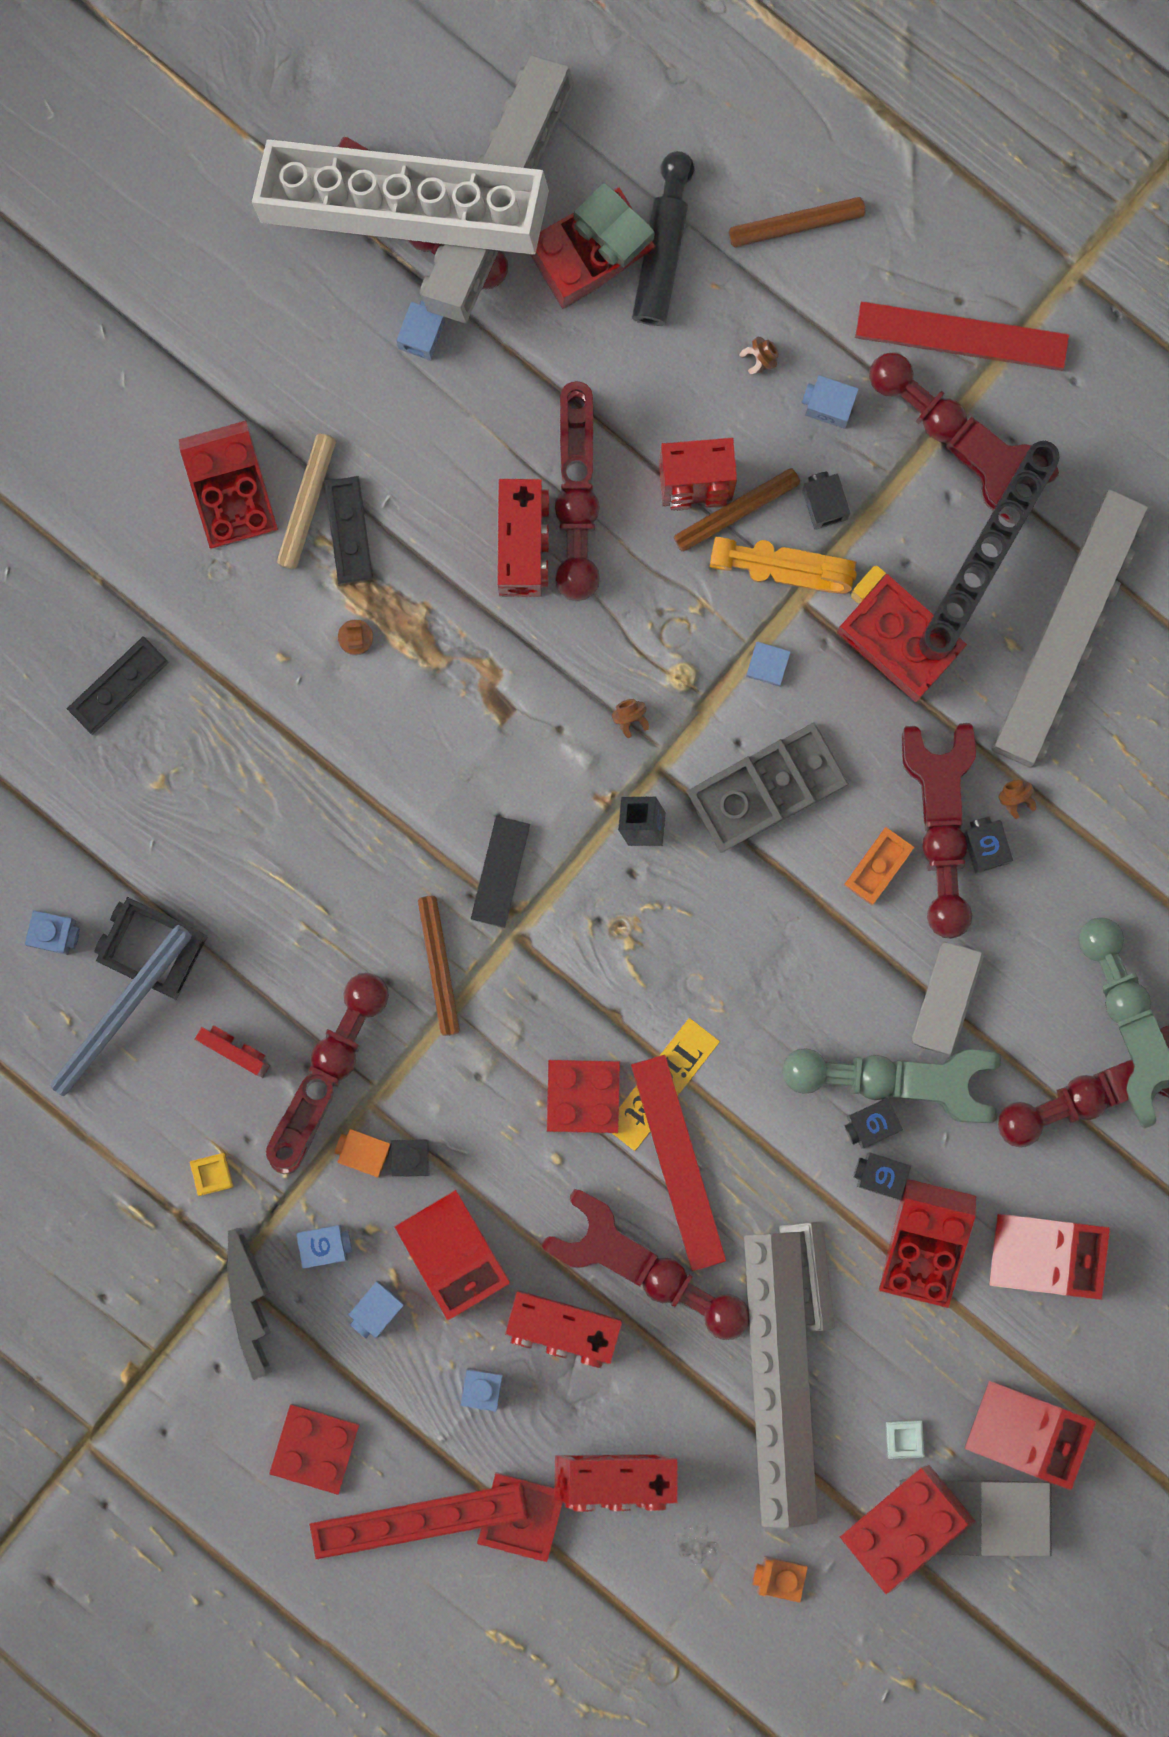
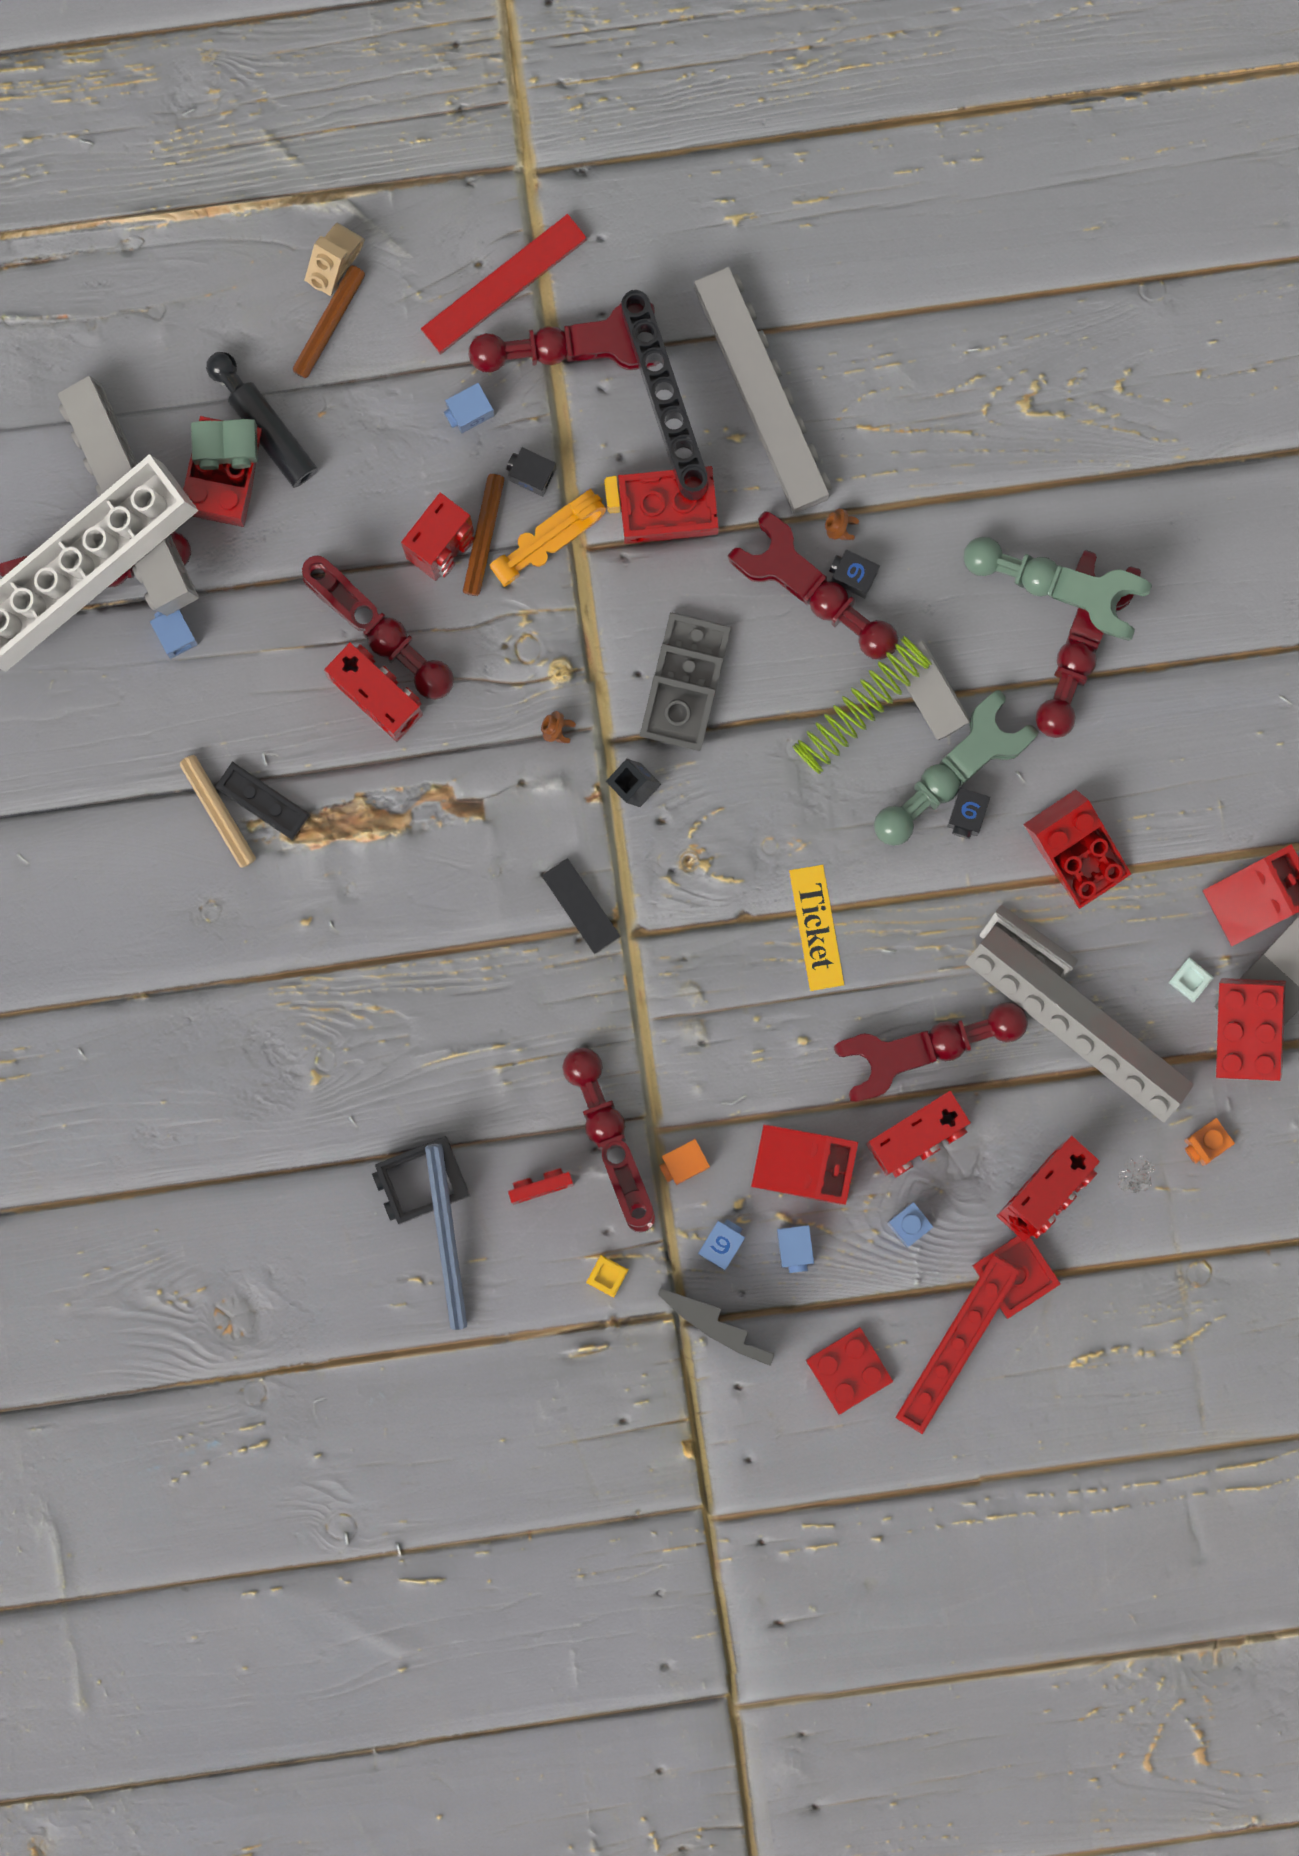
camera: 45 degrees left, 0 degrees up
medium blue bracket [25,910,80,955] -> none
black tile [66,636,169,735] -> none
red slope [178,420,278,549] -> none
dark orange plate [338,619,373,655] -> none
black brick [391,1140,430,1177] -> none
dark orange axle [418,896,460,1036] -> none
red plate [547,1060,620,1133] -> none
red tile [631,1054,726,1271] -> none
dark orange plate [739,336,779,374] -> none
medium blue tile [746,641,790,687] -> none
orange plate [844,827,915,906] -> none
black brick [853,1152,911,1200] -> none
slope [989,1214,1110,1300] -> none
none -> tan pin [304,222,365,296]
none -> lime piece [792,636,932,774]

